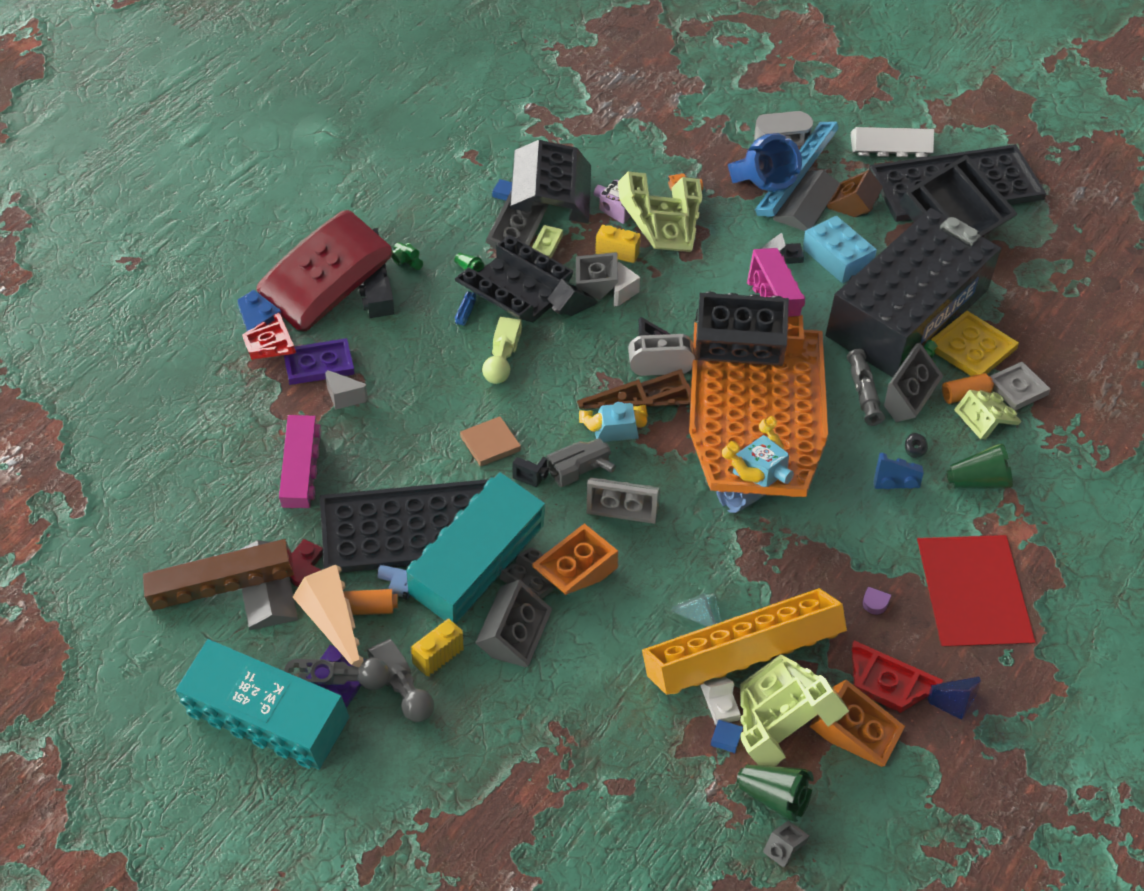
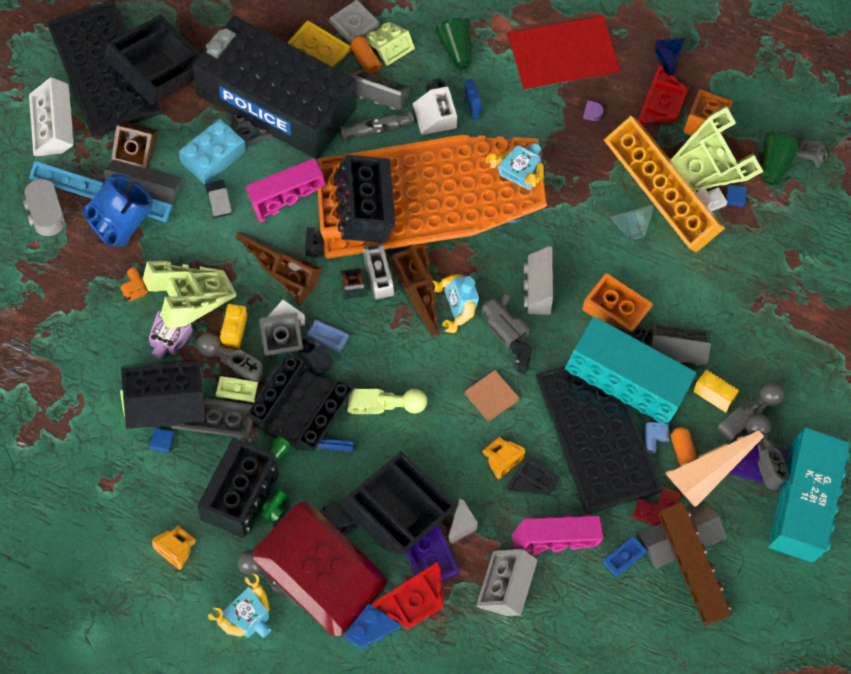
camera: 100 degrees left, 15 degrees up
none -> light orange piece [152,525,197,569]
none -> dark grey beam [197,333,264,383]
none -> black brick [197,438,280,538]
none -> torso [208,573,271,638]
none -> reddish brown wedge [236,232,322,304]
none -> medium blue tile [306,319,349,353]
none -> black slope [342,451,458,555]
none -> white slope [413,87,457,135]
none -> light grey slope [476,549,537,616]
none -> light orange piece [482,436,525,479]
none -> black wing [506,456,560,495]
none -> blue plate [603,536,647,578]

